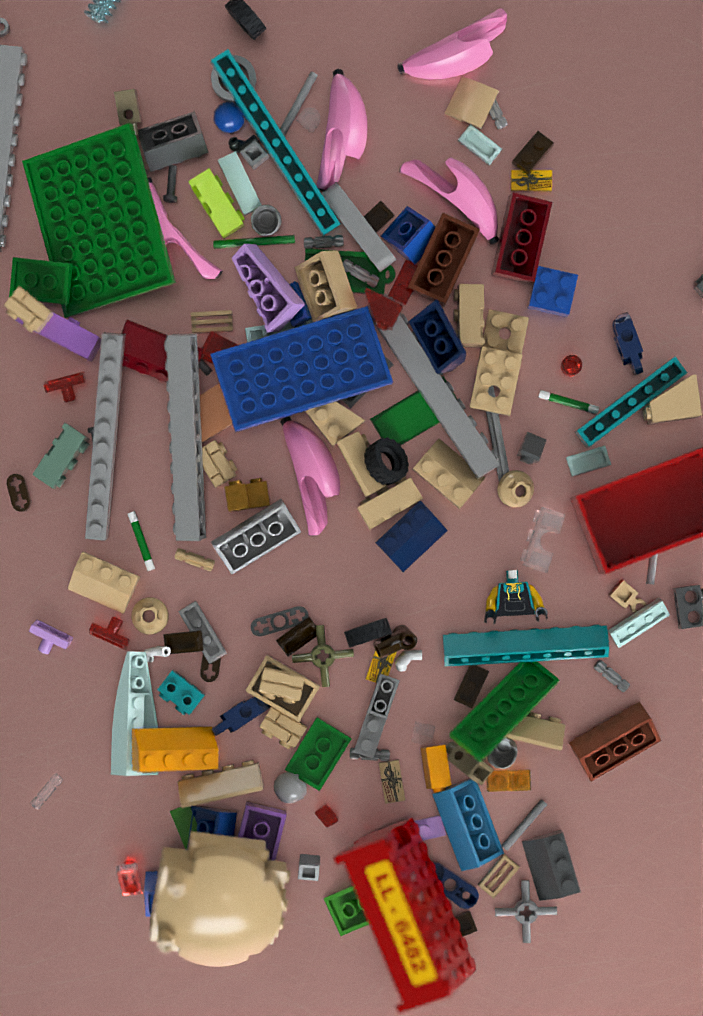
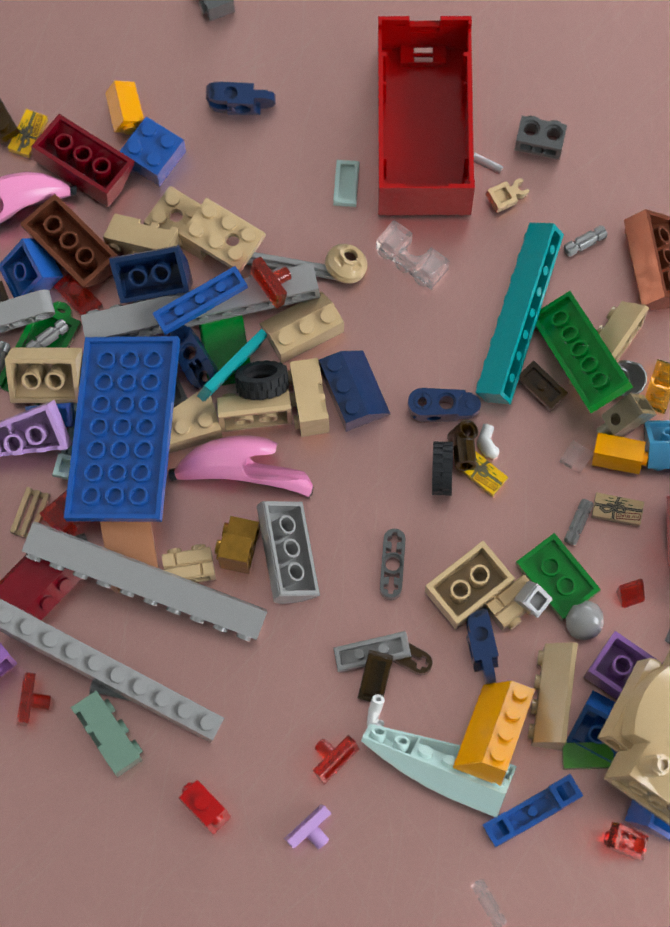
camera: 65 degrees left, 15 degrees down
dark brown beam [6,474,31,512] -> none
tan slope [68,552,140,614] -> none
green bar [127,511,155,571] -> none
tan piece [131,597,169,635] -> none
teal brick [157,669,206,715] -> none
tan axle [175,548,215,571] -> none
tan brick [259,667,305,704] -> none
dark brown tile [276,617,317,657] -> none
olive bar [292,625,354,687] -> none
light grey slope [353,674,400,759] -> none
clear red slope [365,287,403,331] -> none
torso [484,570,548,624] -> none
dark grey slope [517,432,546,465] -> none
green bar [538,390,599,414] -> none
clear red wheel [561,355,582,376] -> none
teal brick [575,357,688,448] -> none
light aqua tile [608,597,670,648] -> none
tan slope [642,375,702,425] -> none
none -> light orange brick [105,80,144,135]
none -> blue plate [152,266,248,335]
none -> dark blue piece [170,325,219,390]
none -> red torso [179,779,231,835]
none -> teal tile [197,328,267,402]
none -> clear red tile [250,257,292,309]
none -> dark blue piece [408,388,481,422]
none -> blue slope [483,774,583,848]
none -> light grey slope [514,581,553,618]

